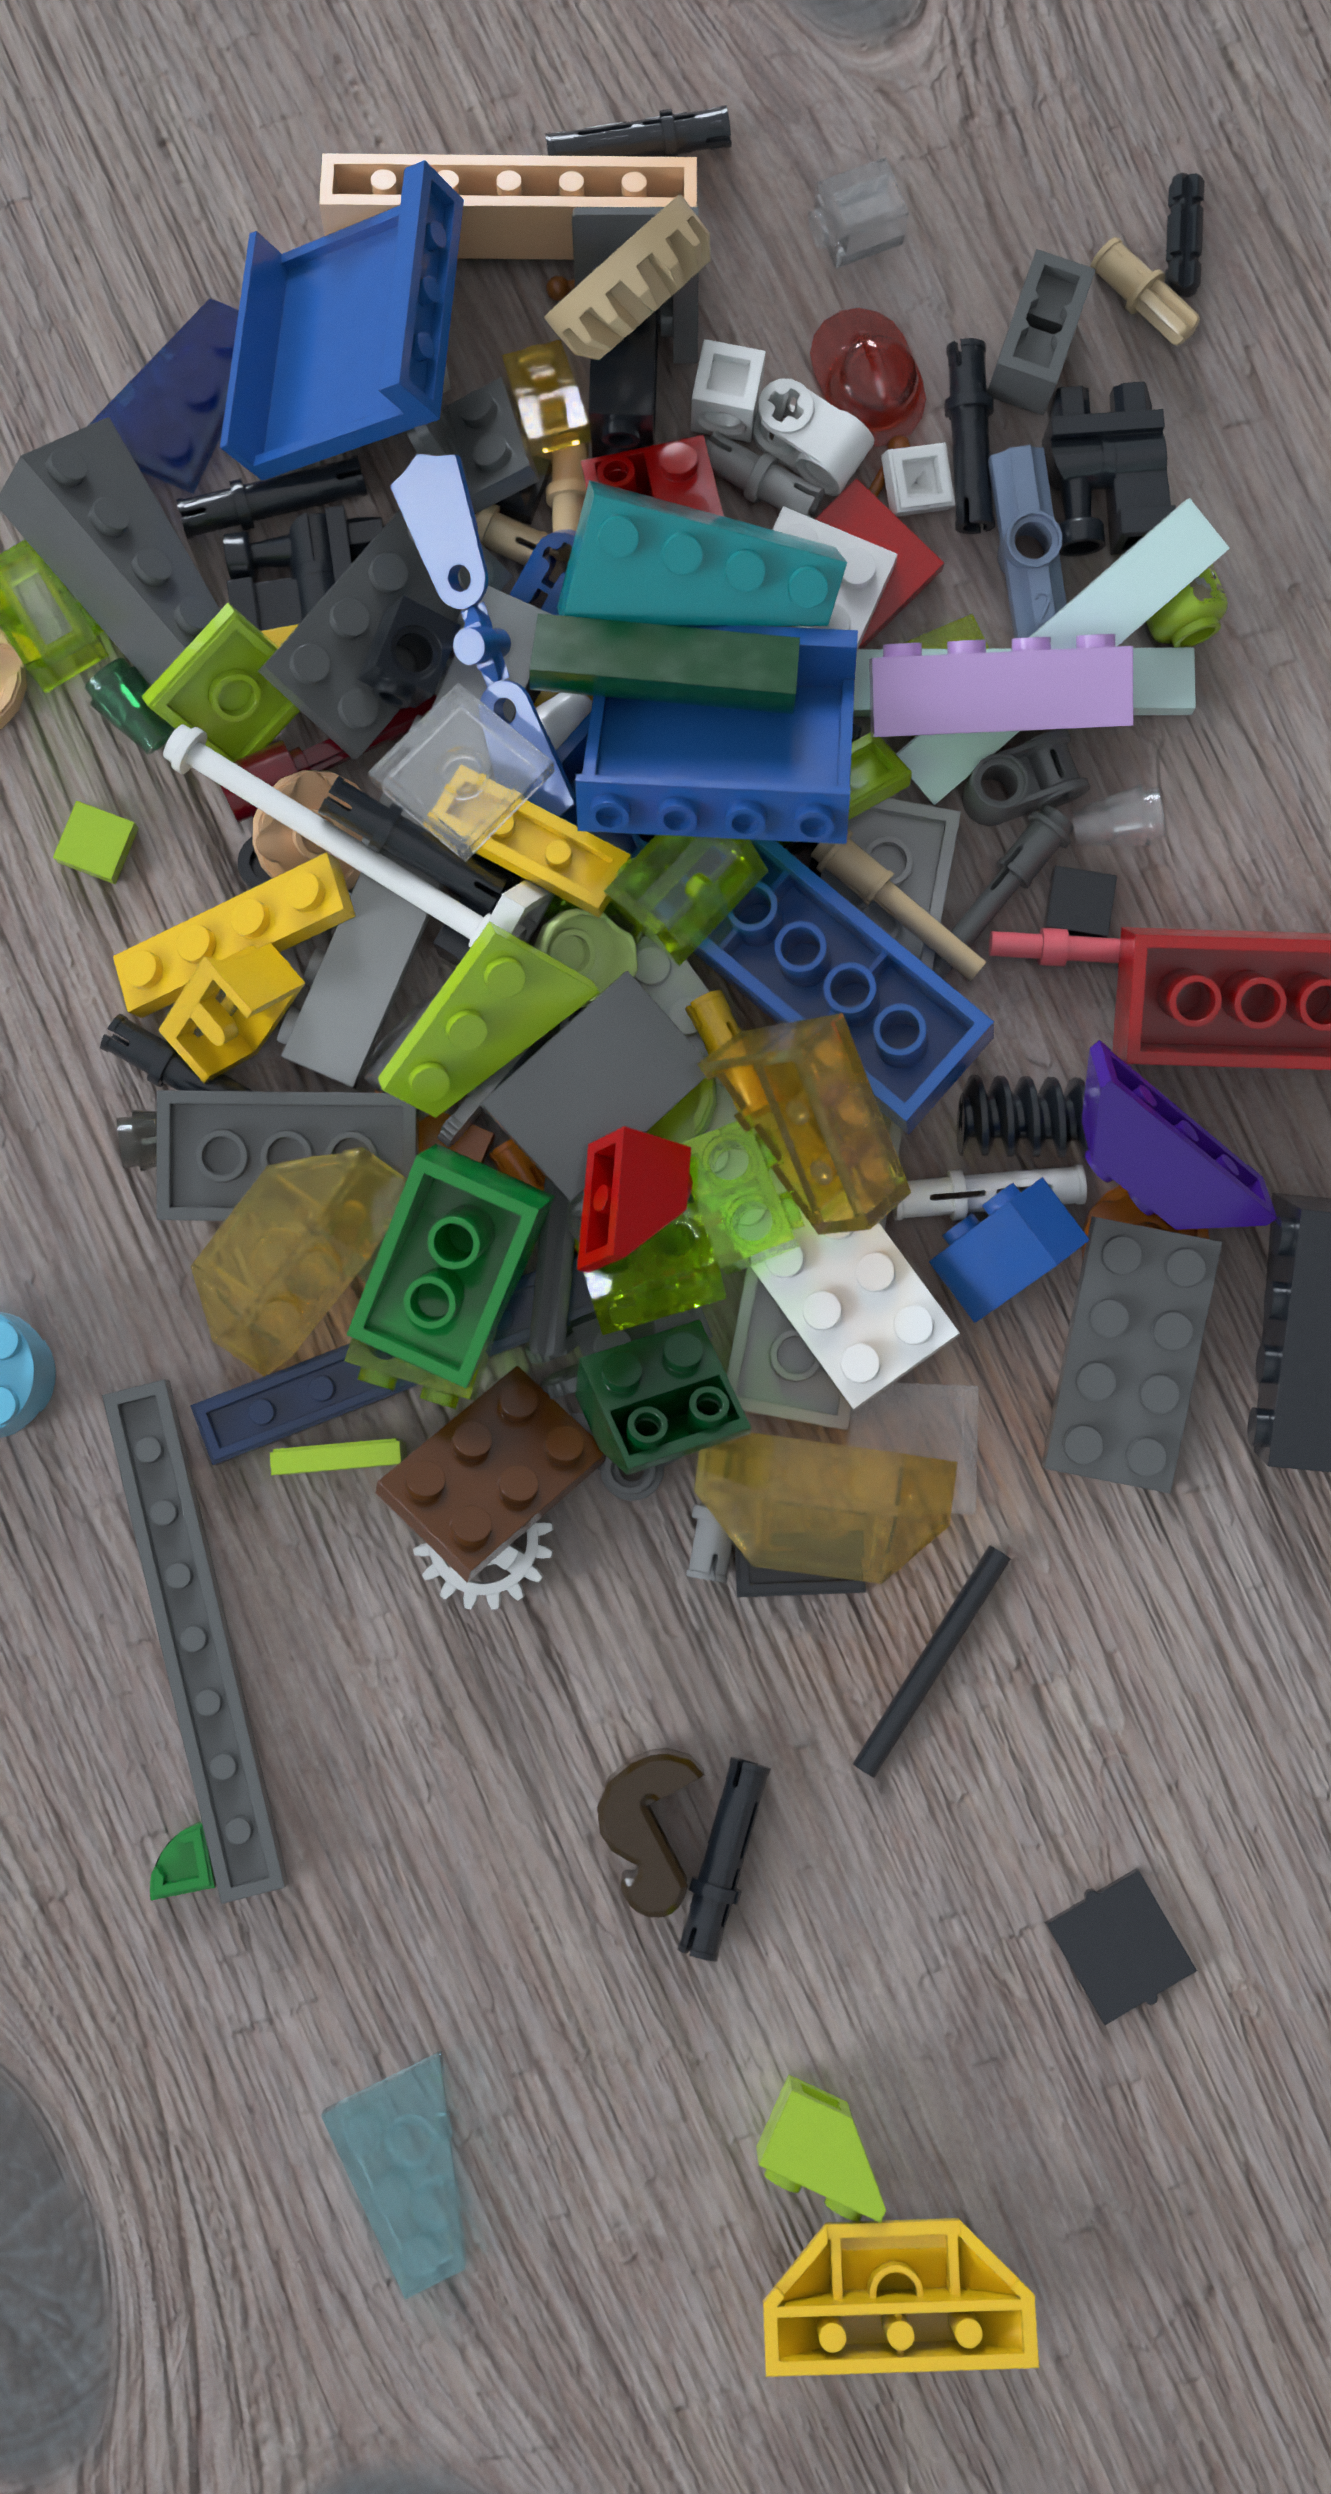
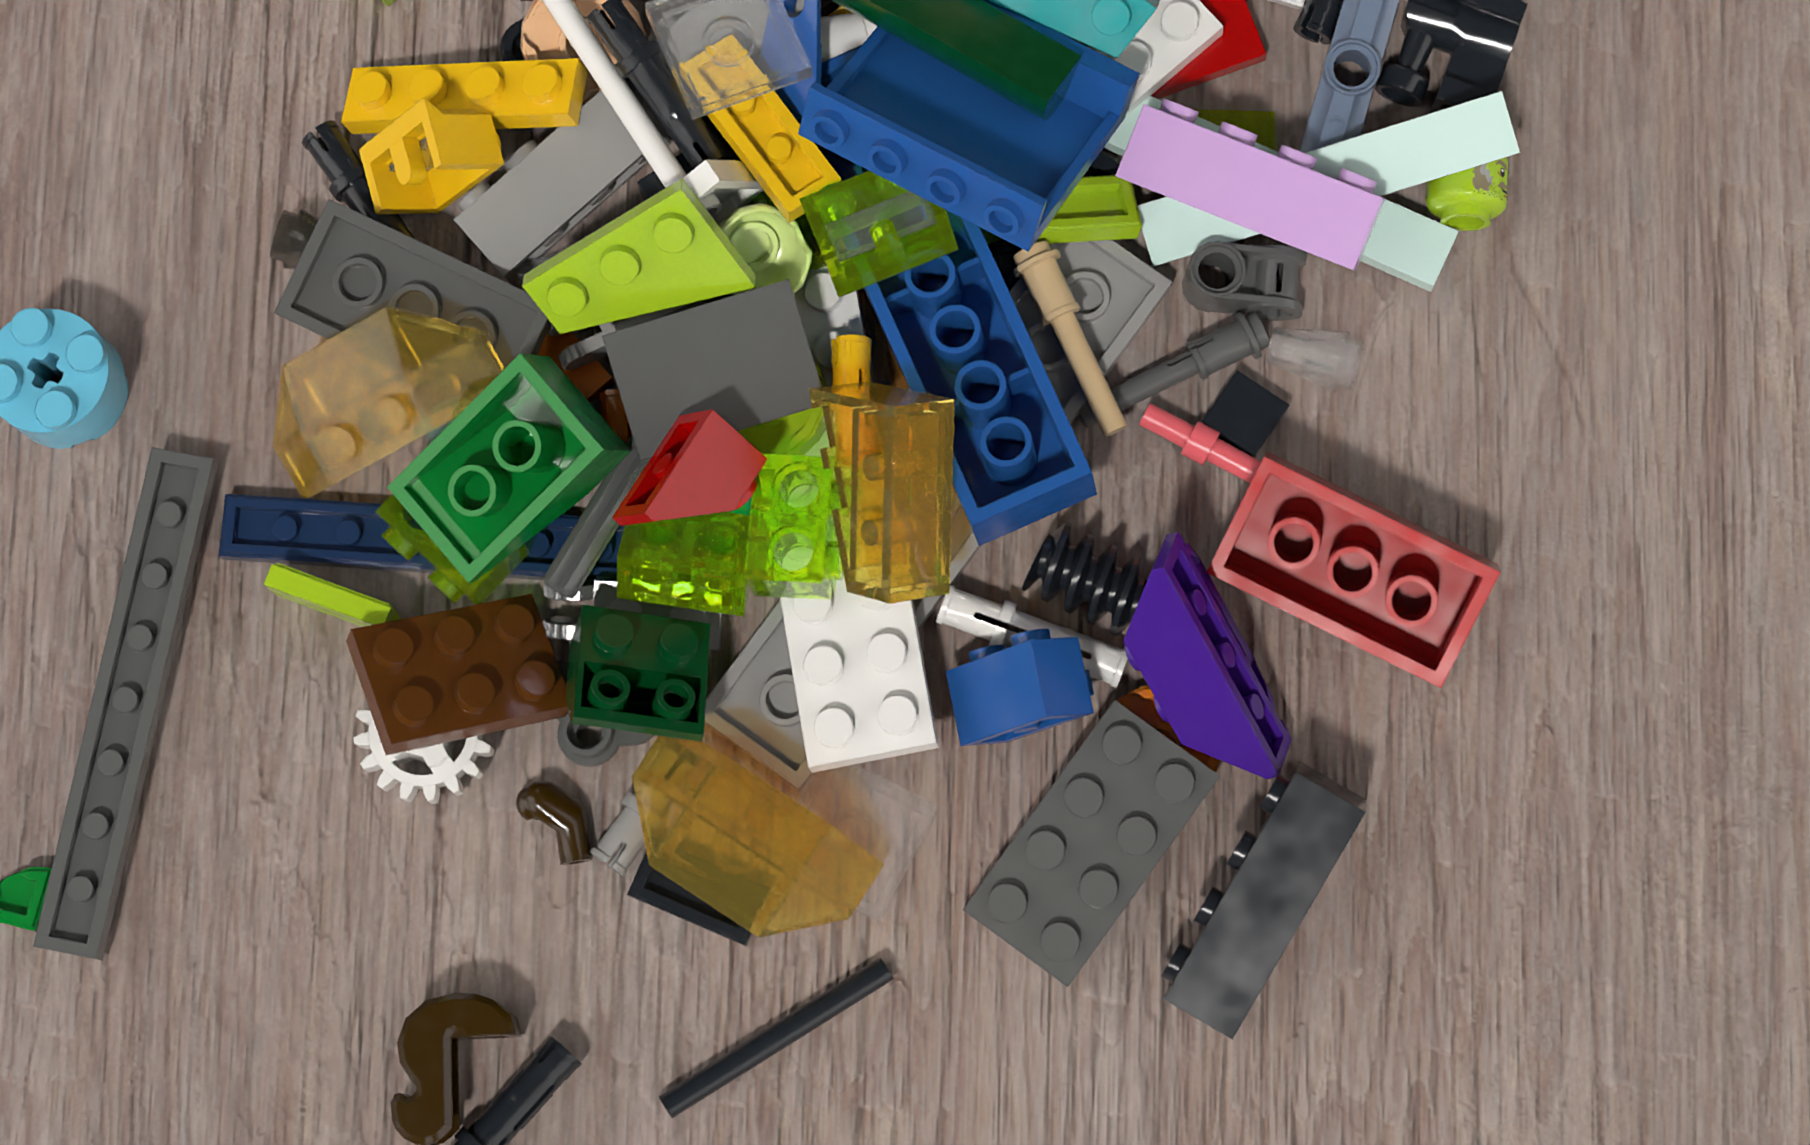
camera: 30 degrees right, 5 degrees down
none -> dark brown arm [516,781,592,865]

